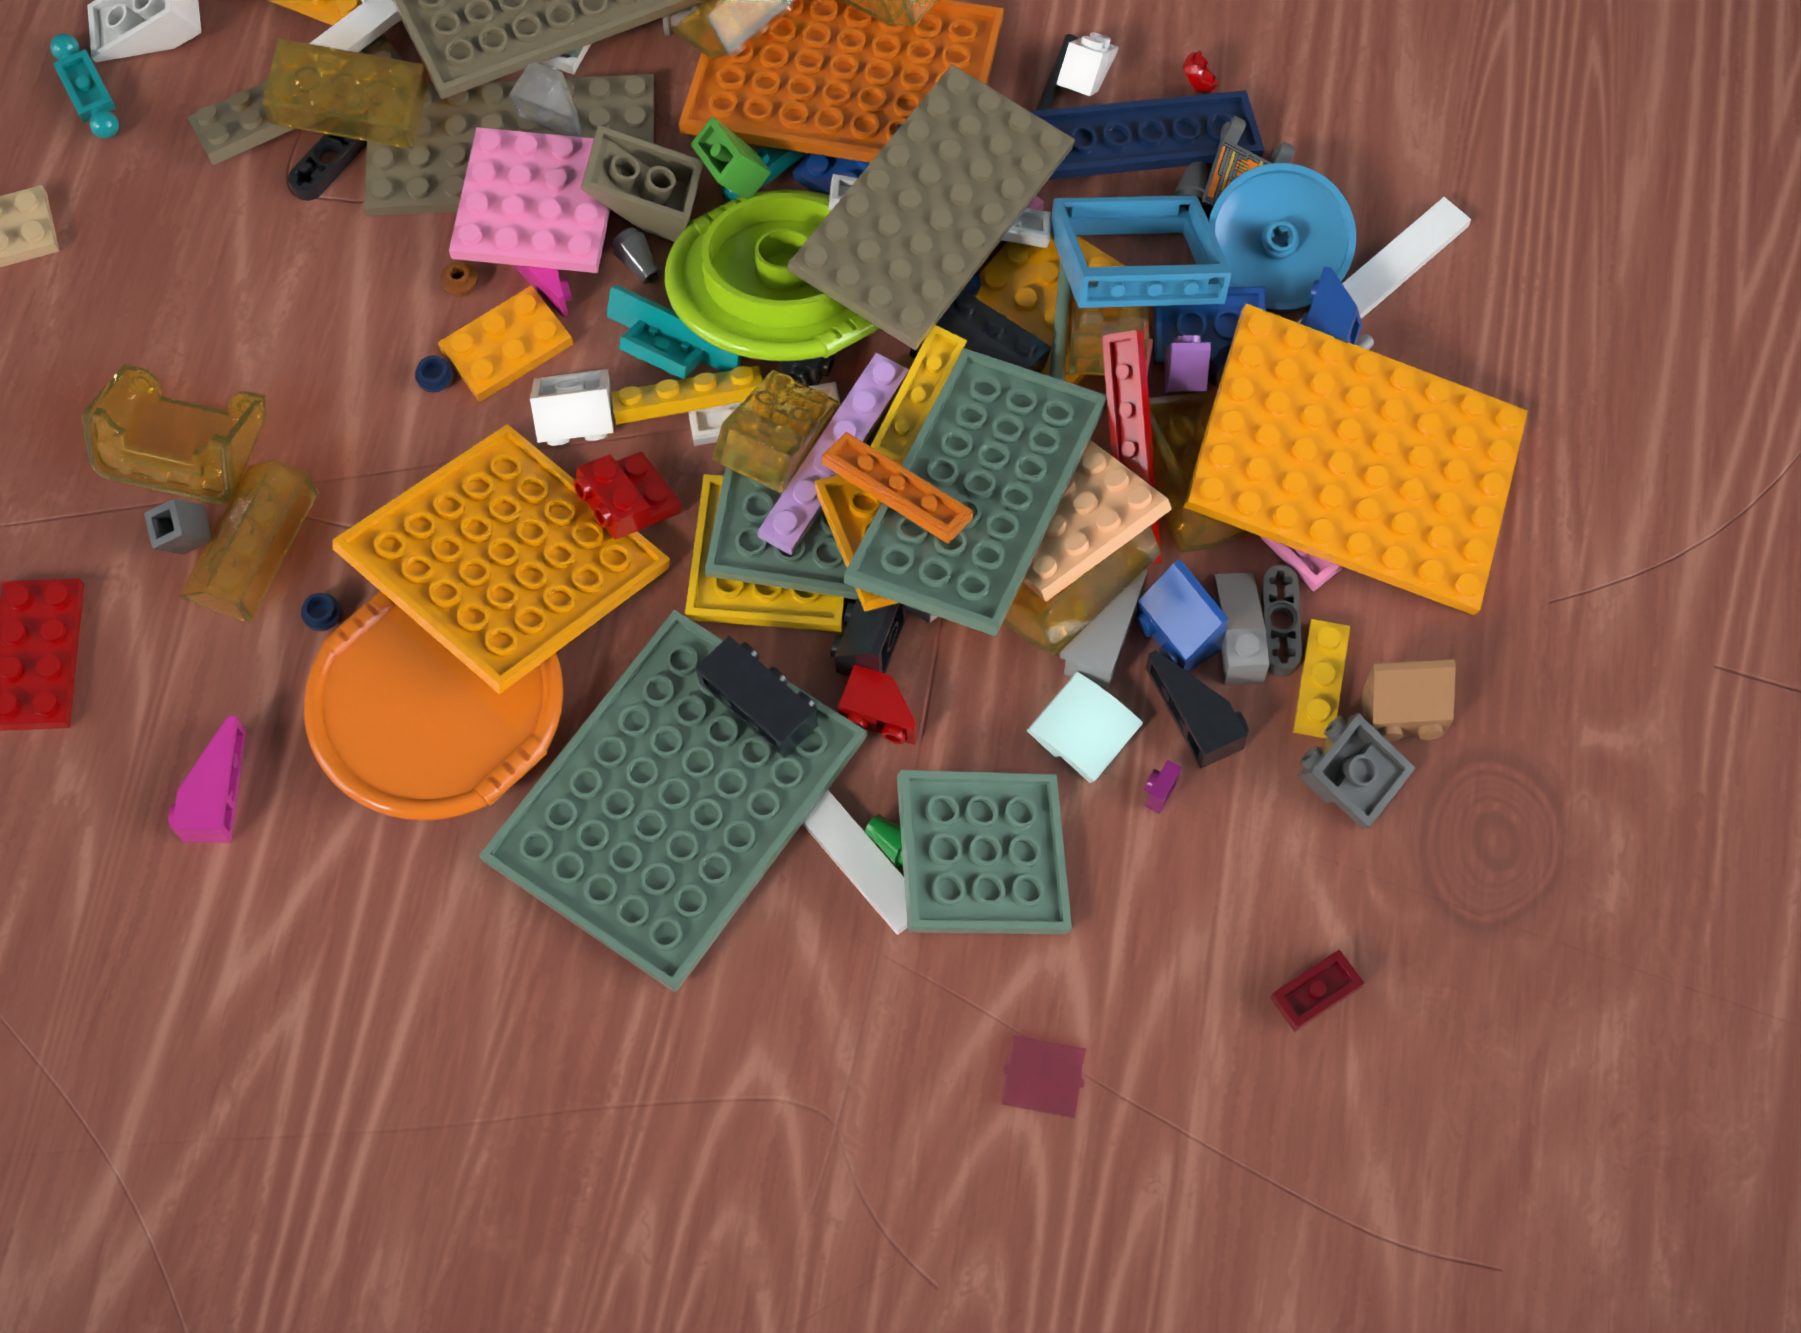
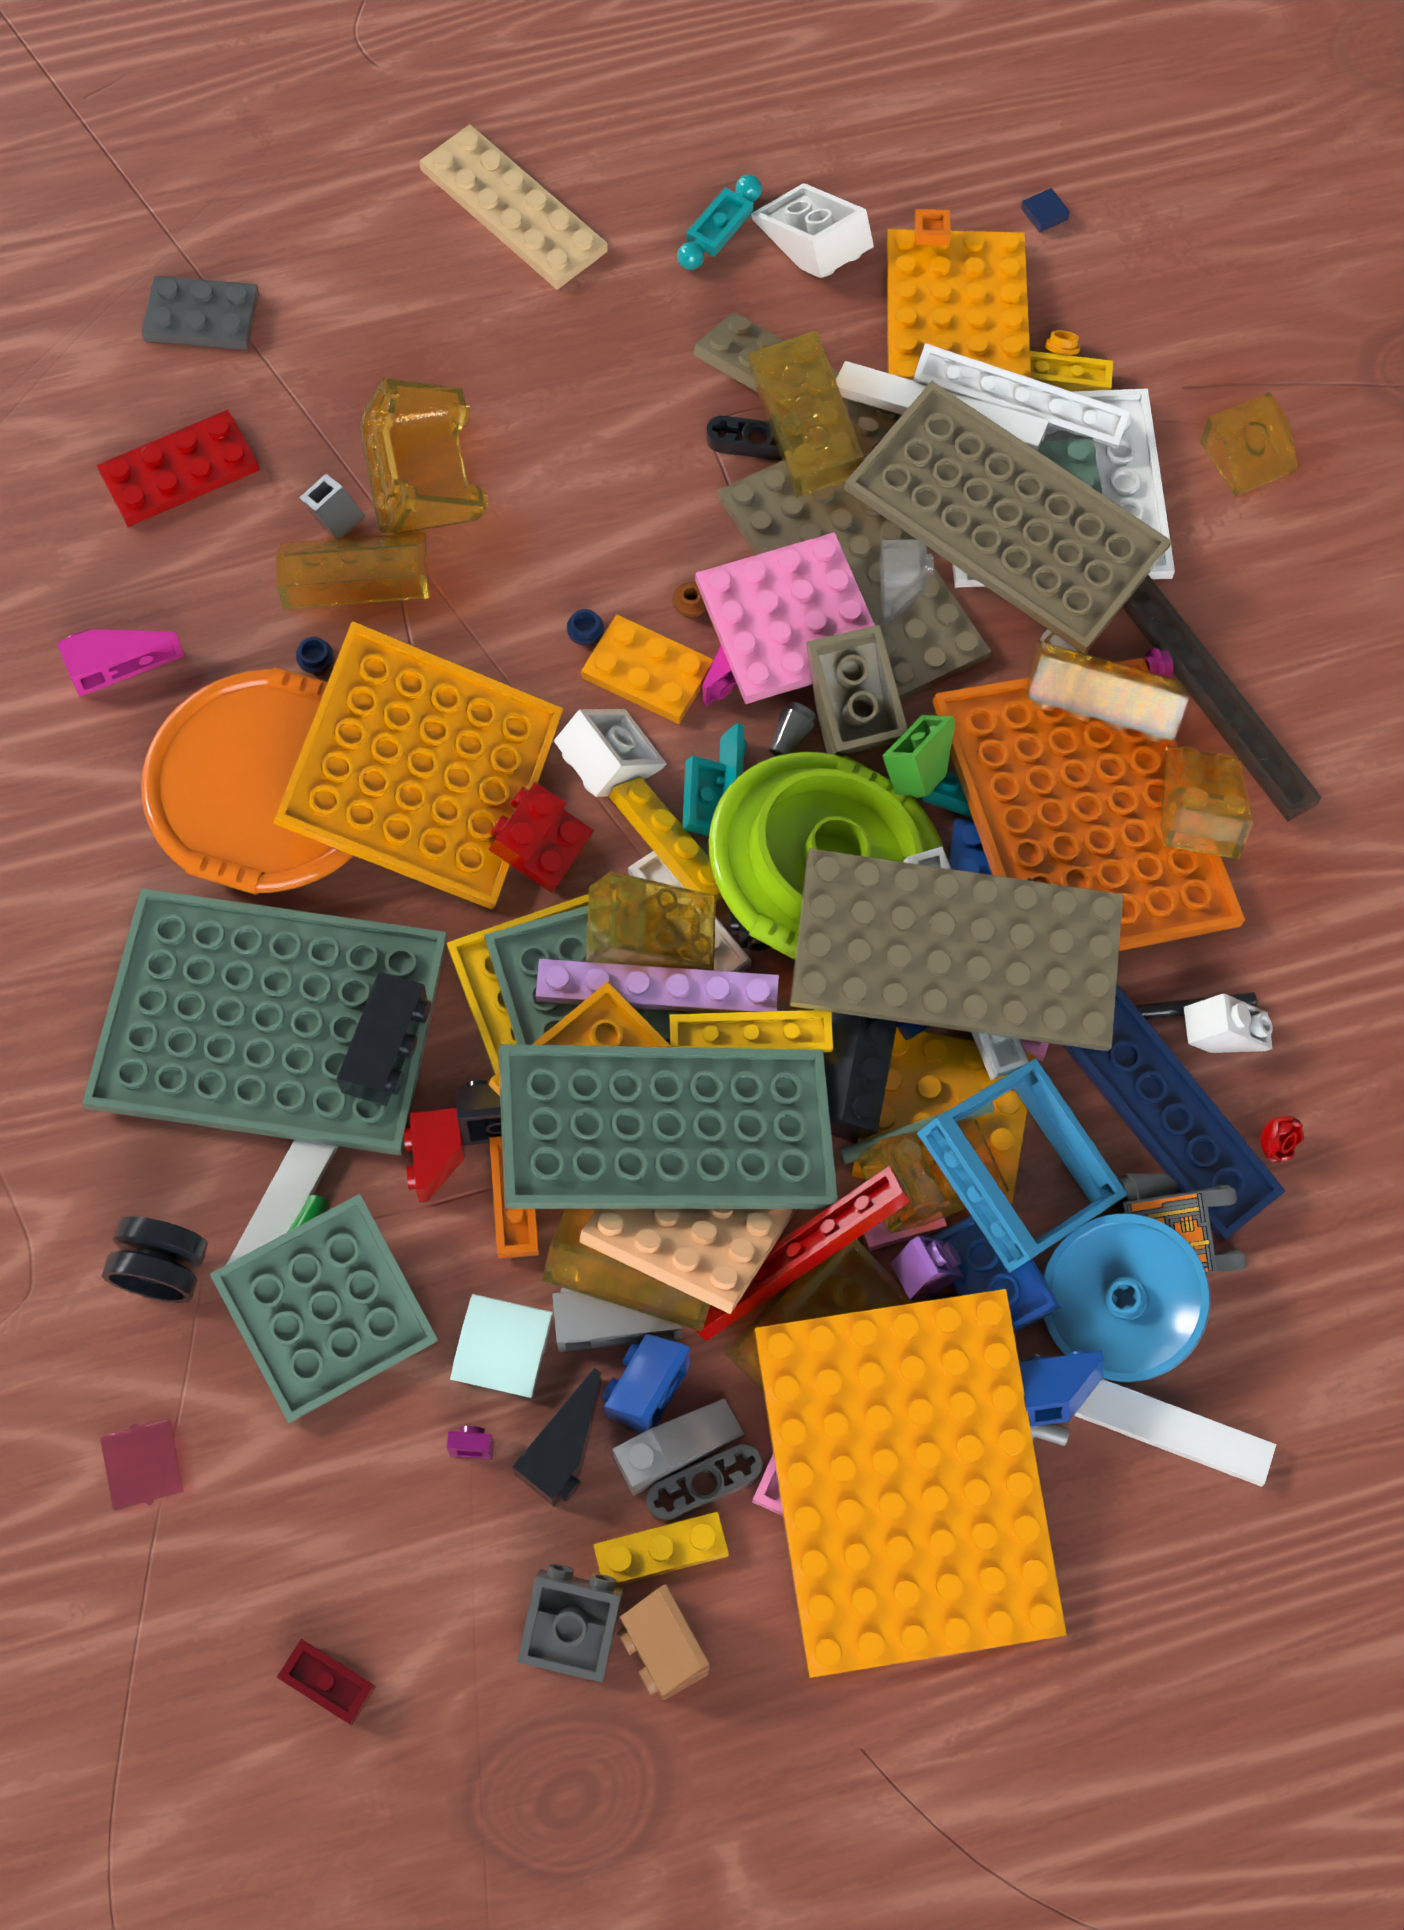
camera: 60 degrees right, 0 degrees up
orange tile [821,432,973,544] -> none
none -> black wheel [101,1216,208,1303]
none -> orange plate [489,1136,539,1259]

